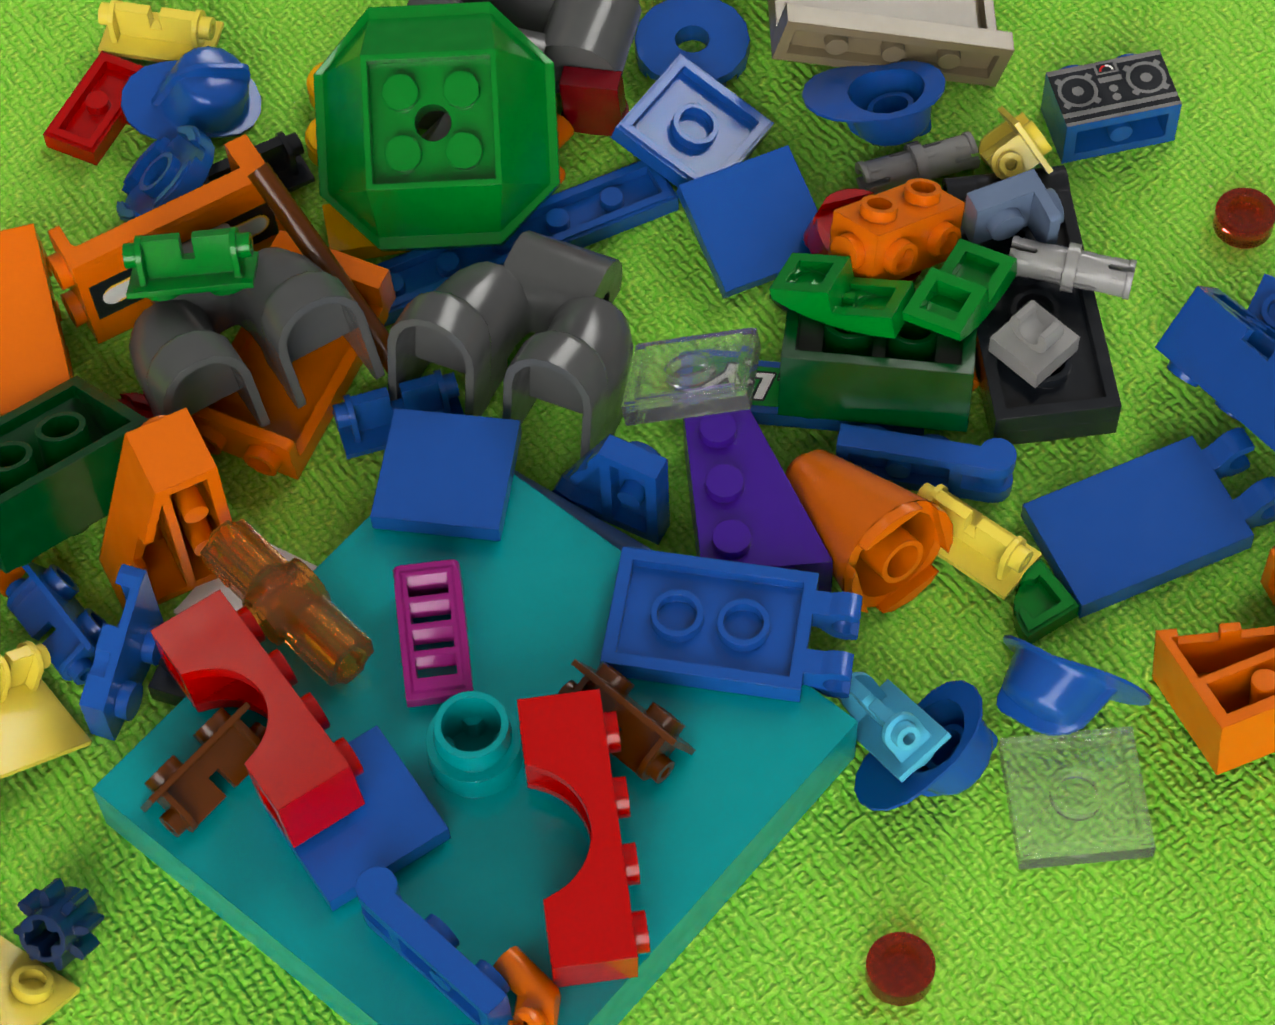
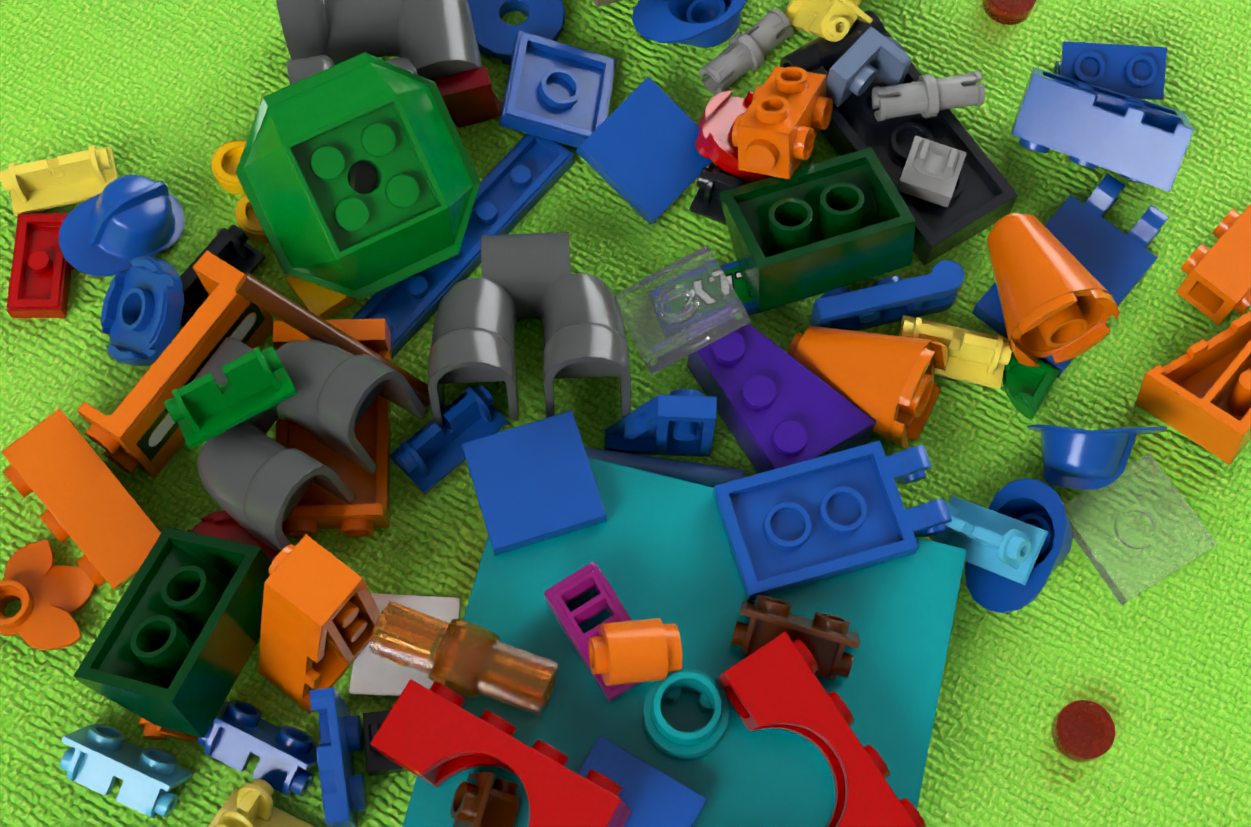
camera: 30 degrees left, 10 degrees up
green slope [769,253,915,339] -> none
green slope [902,238,1017,341] -> none
none -> orange brick [588,618,682,686]
none -> orange cone [987,213,1120,367]

